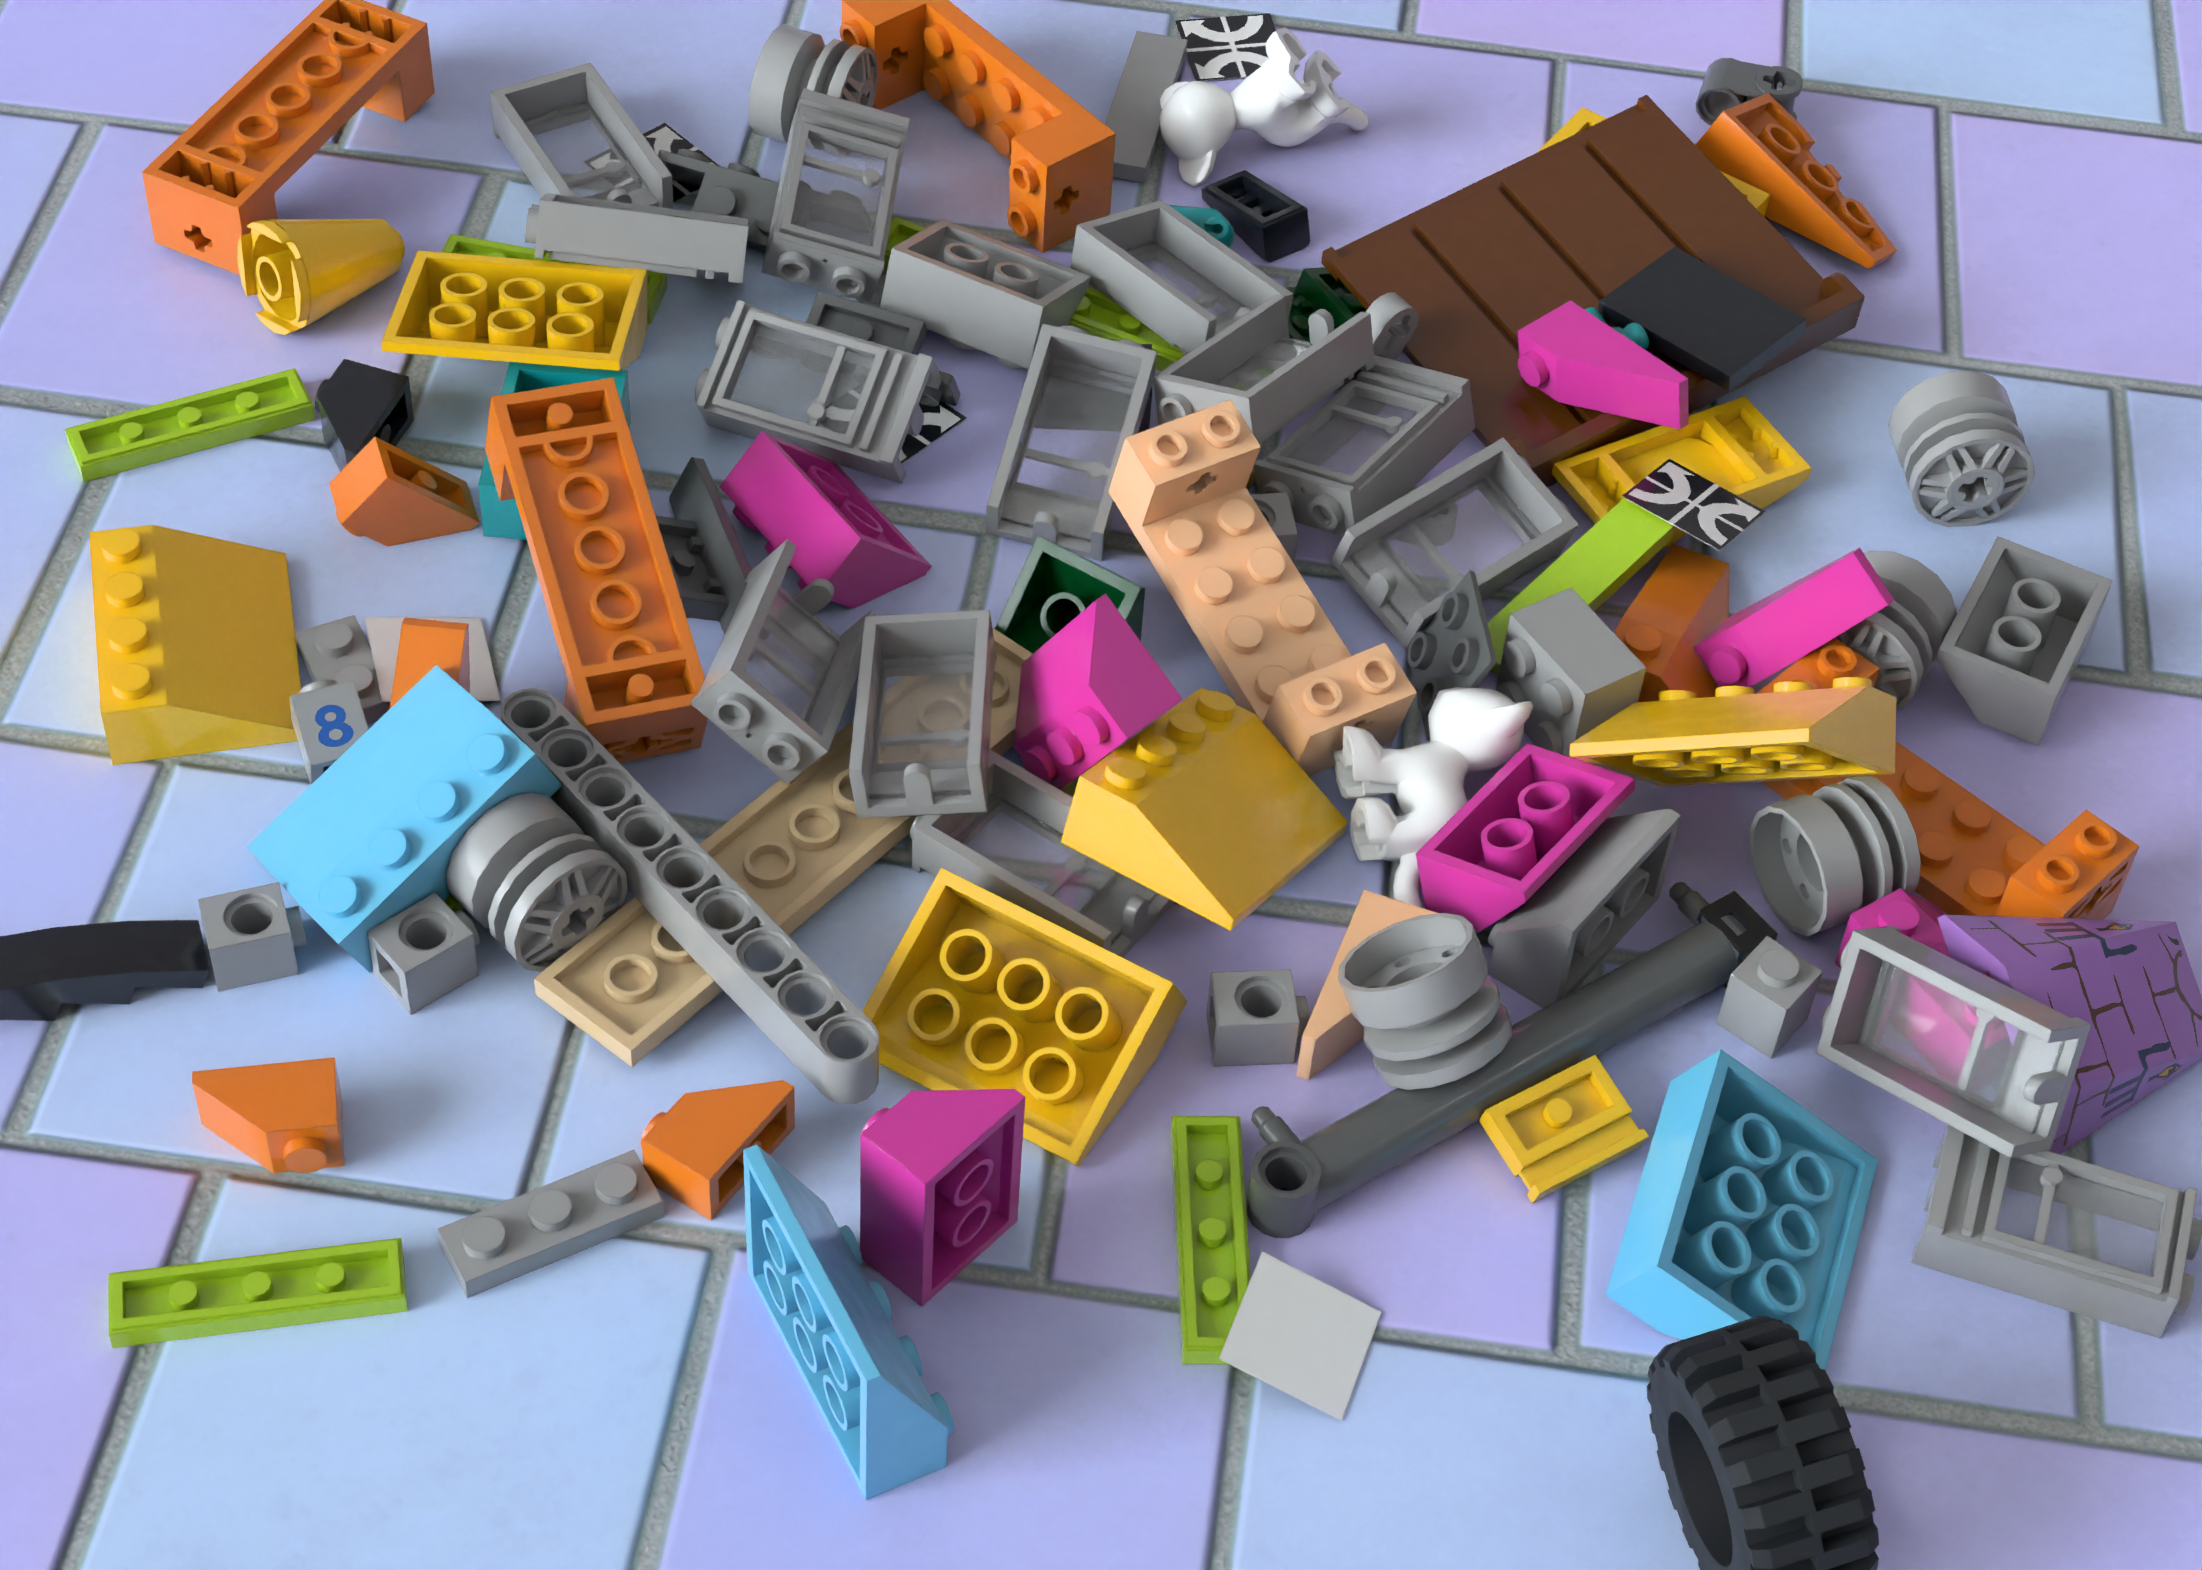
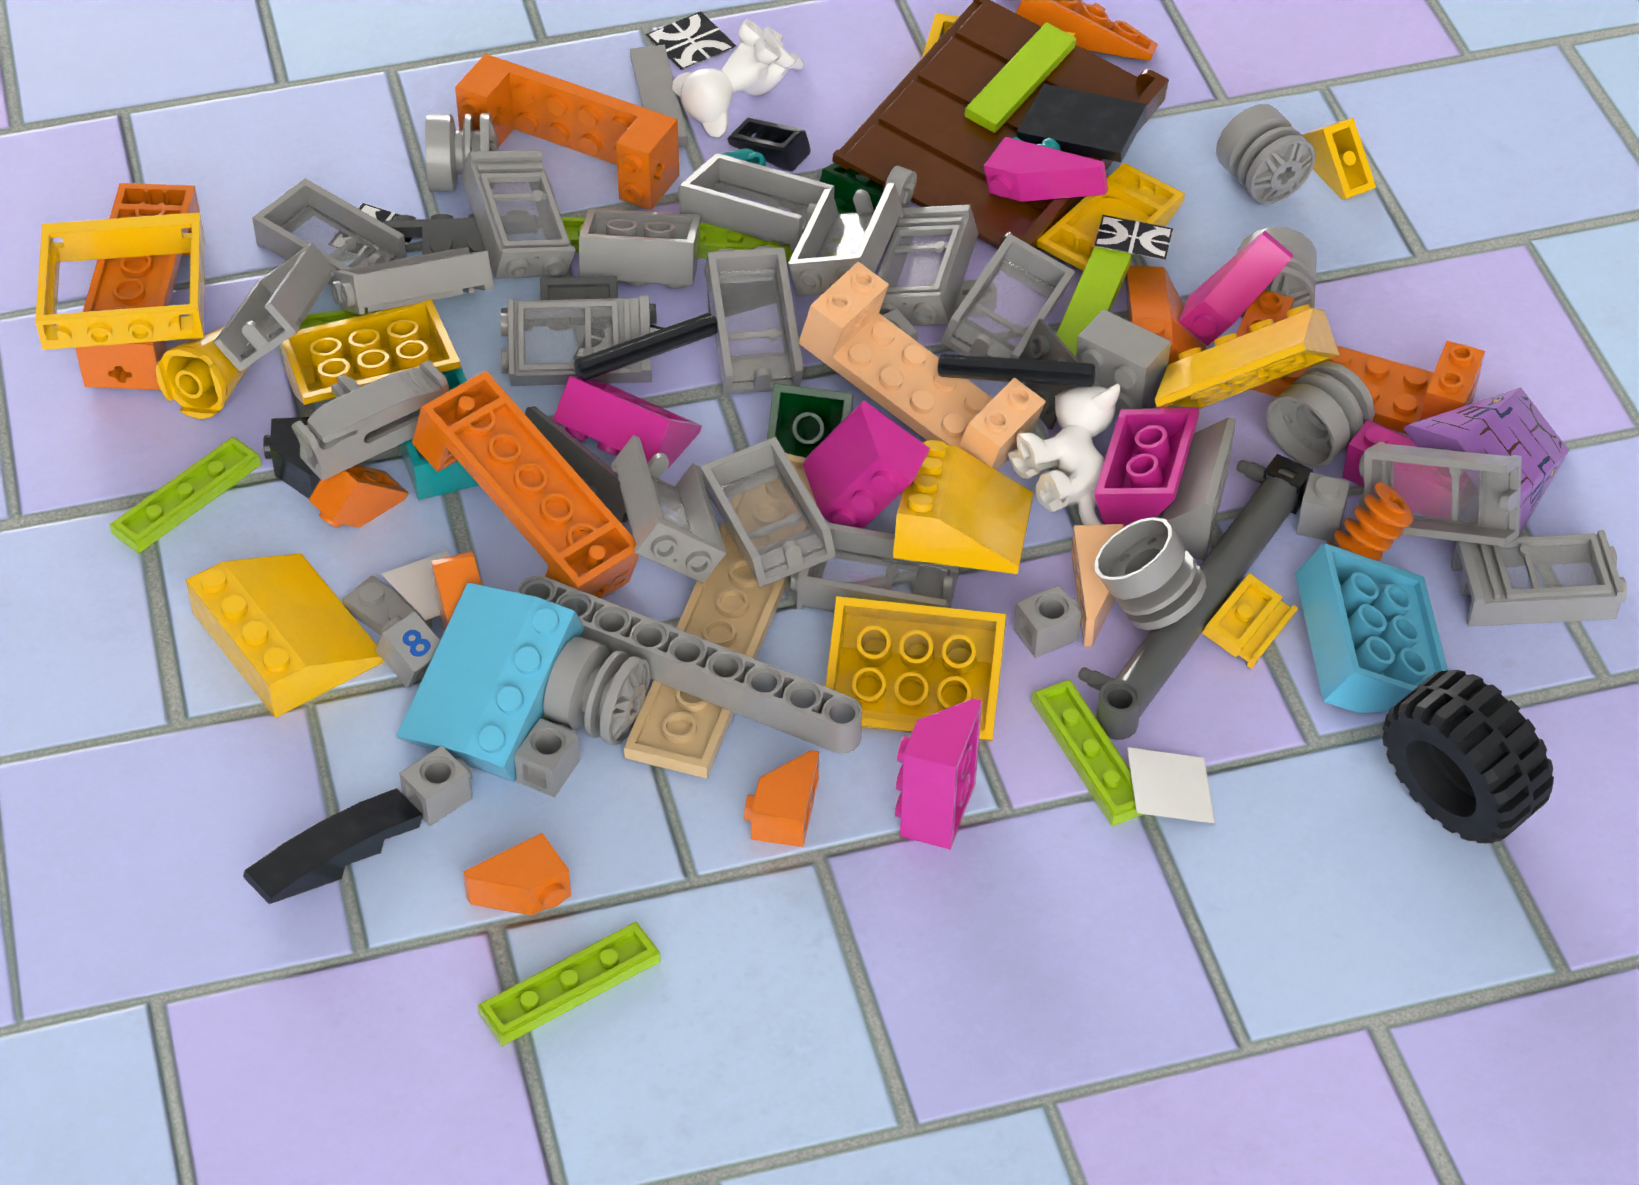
camera: 20 degrees left, 0 degrees up
light grey plate [438,1149,664,1298] -> none
medium azure slope [743,1144,954,1500] -> none
light grey slope [1936,536,2113,746] -> none
none -> yellow window [35,212,205,350]
none -> light grey door [214,243,337,372]
none -> light grey piece [291,361,449,481]
none -> black axle [574,313,718,381]
none -> black axle [937,354,1096,387]
none -> lime tile [965,22,1076,133]
none -> yellow slope [1302,117,1376,200]
none -> orange piece [1326,482,1414,561]

